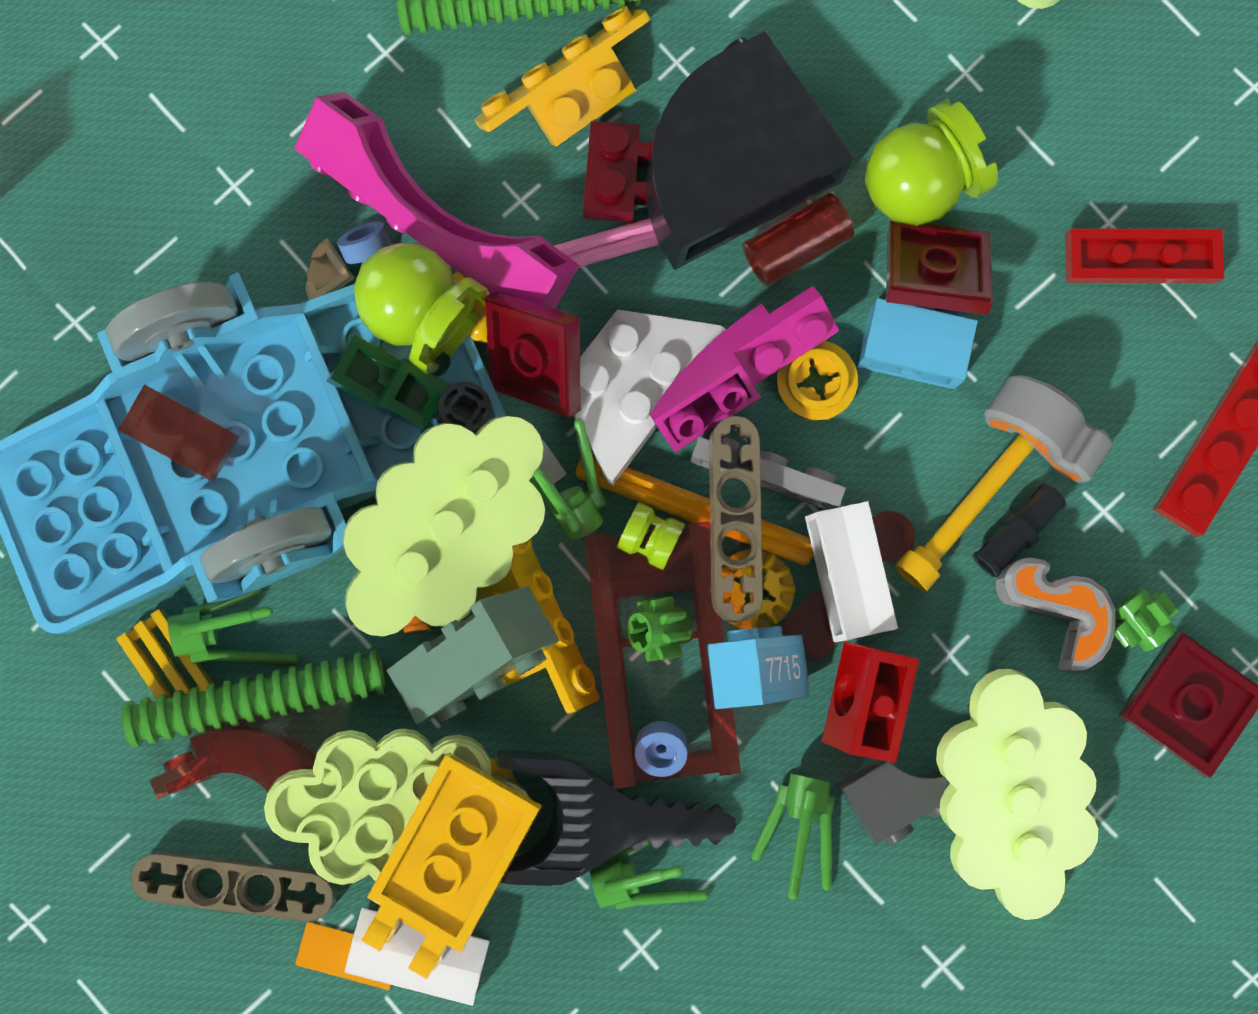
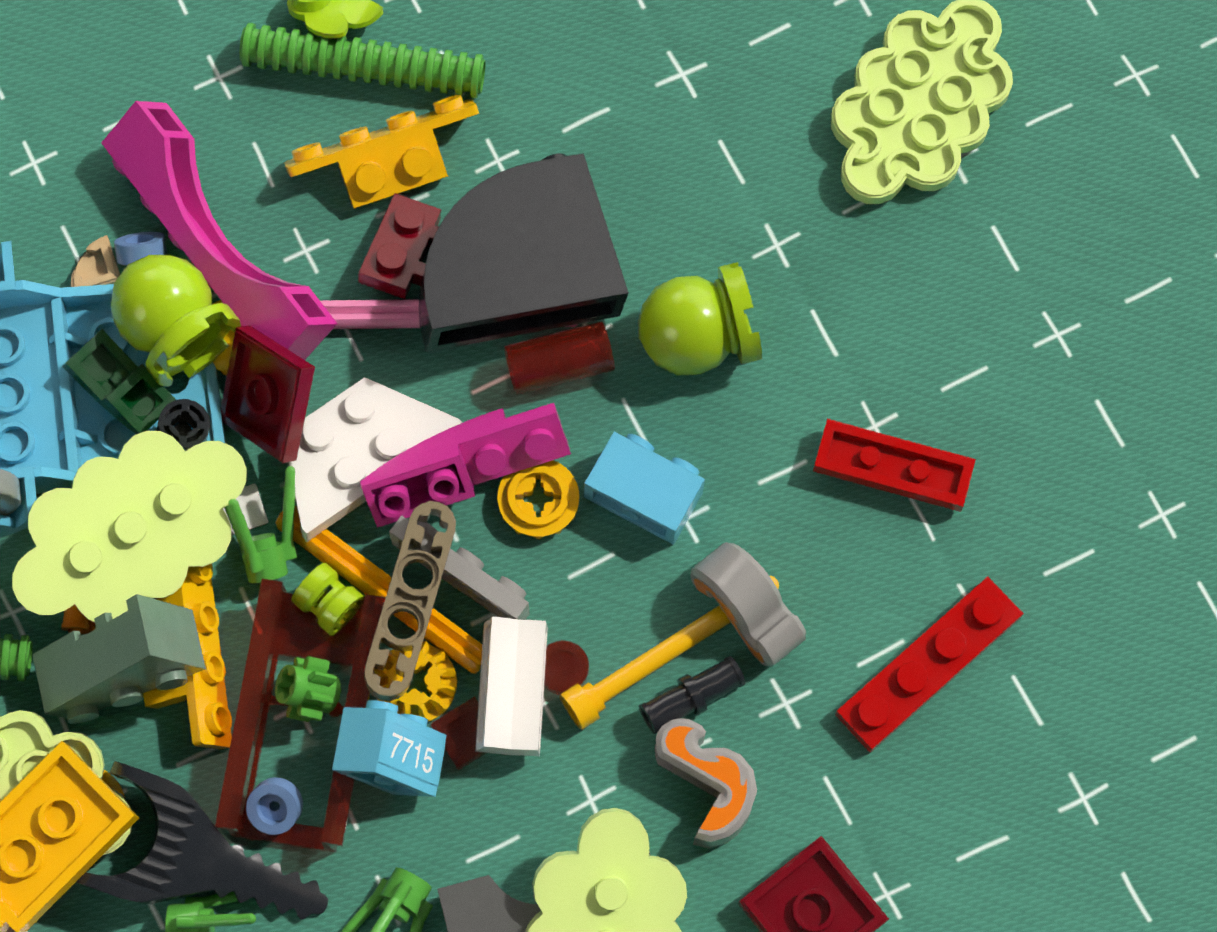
camera: 10 degrees right, 10 degrees down
red brick [821,641,919,763] -> none
dark red plate [886,220,993,315] -> none
bright green gear [1114,587,1179,652] -> none

